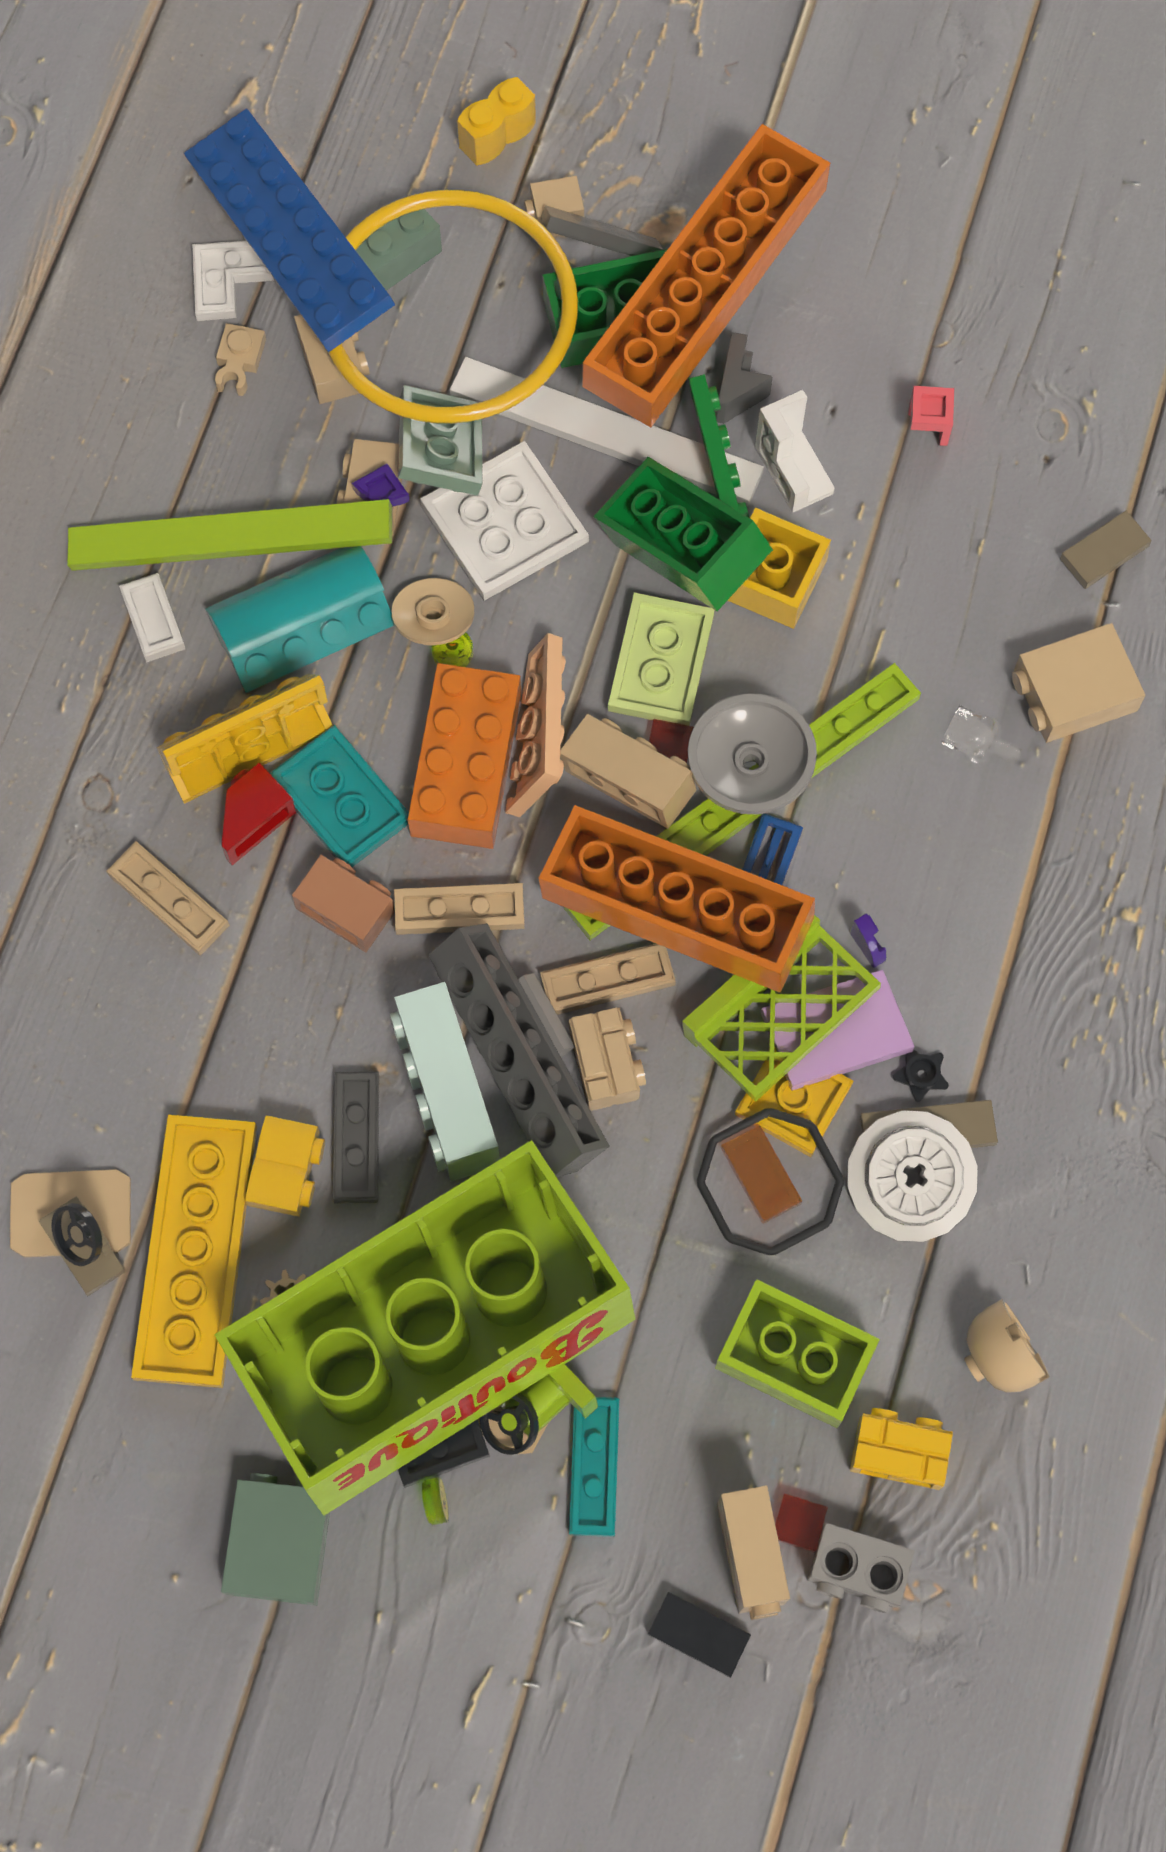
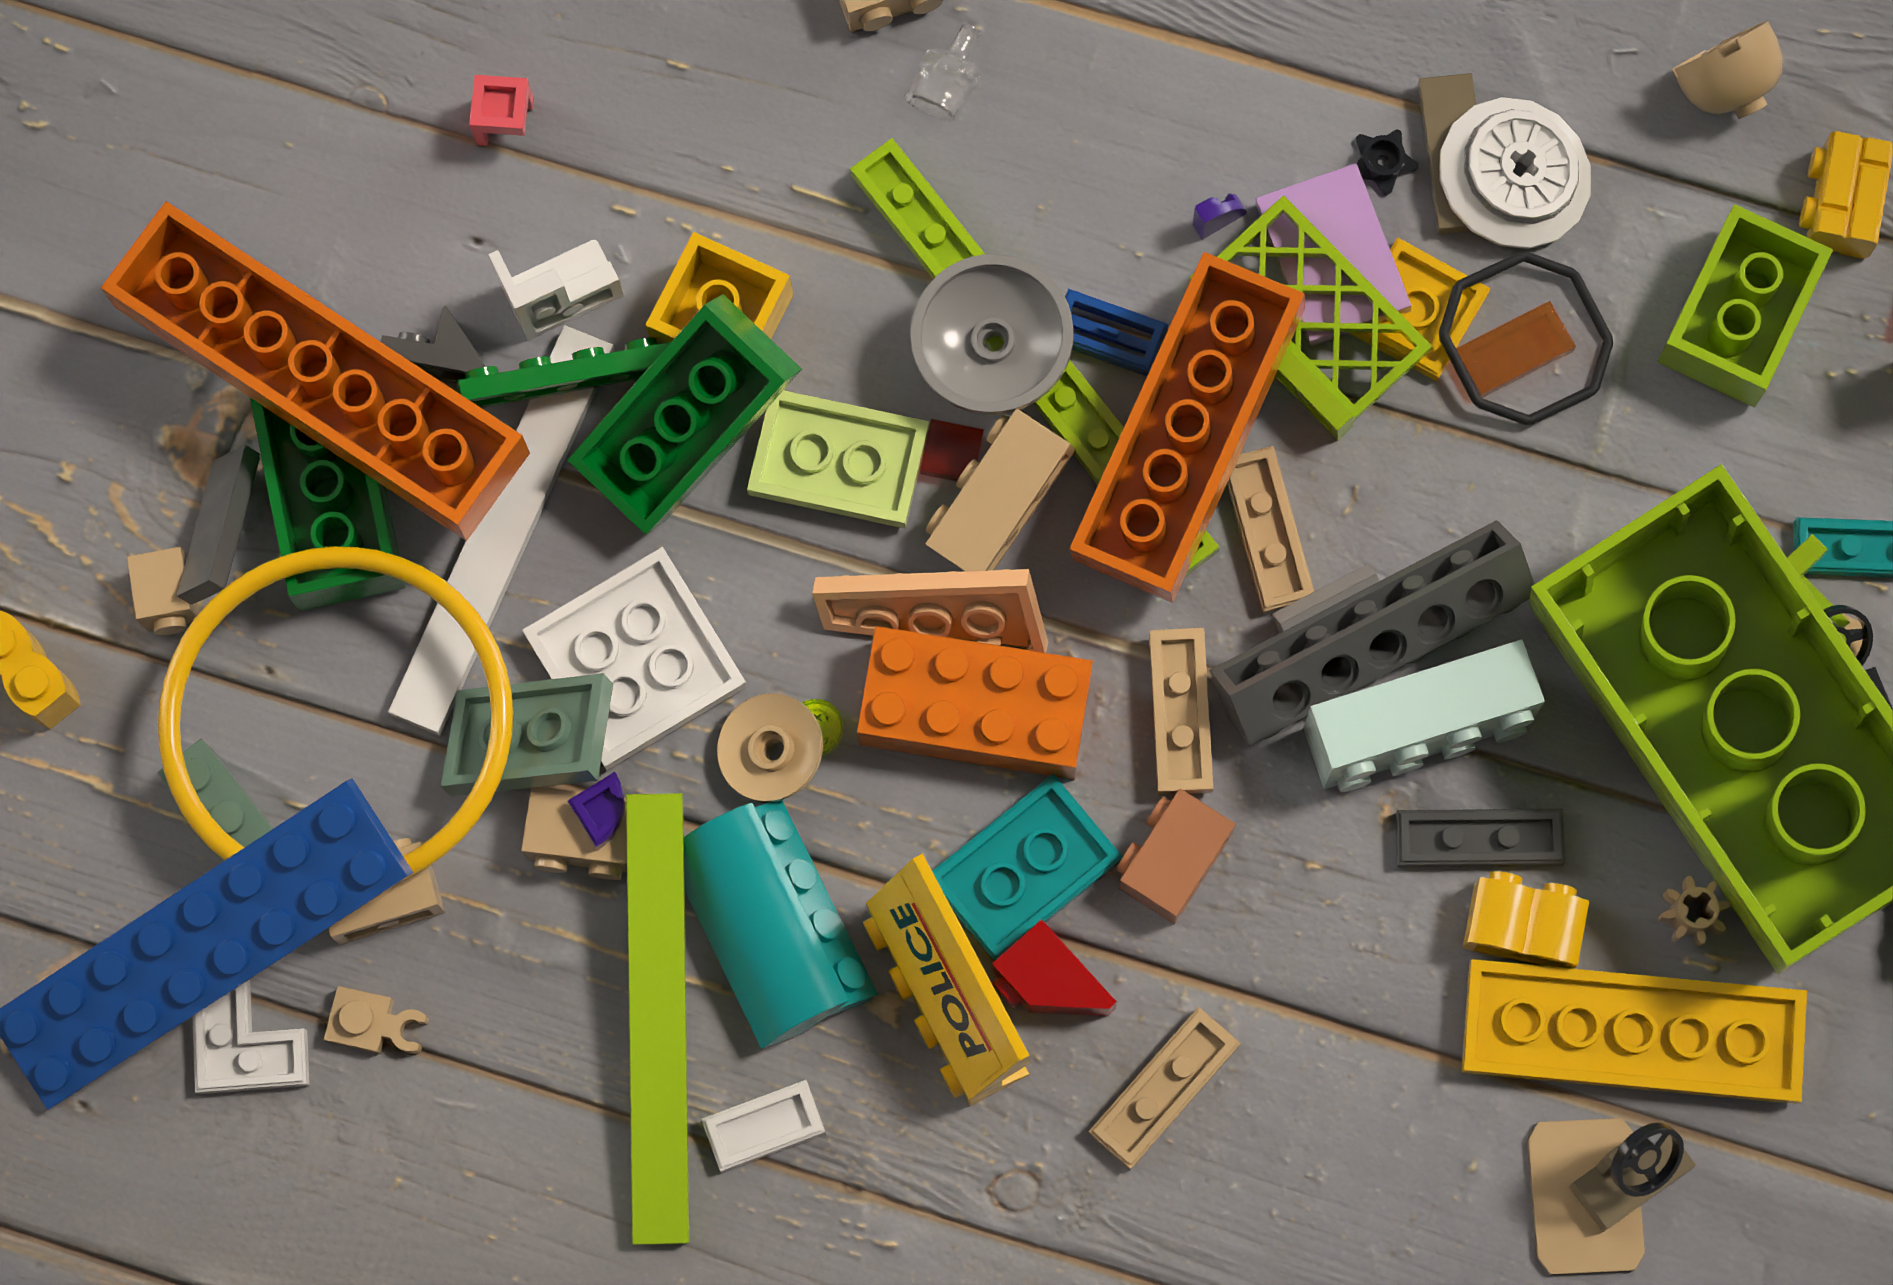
camera: 85 degrees left, 5 degrees up
tan brick [569,1007,646,1111] -> none

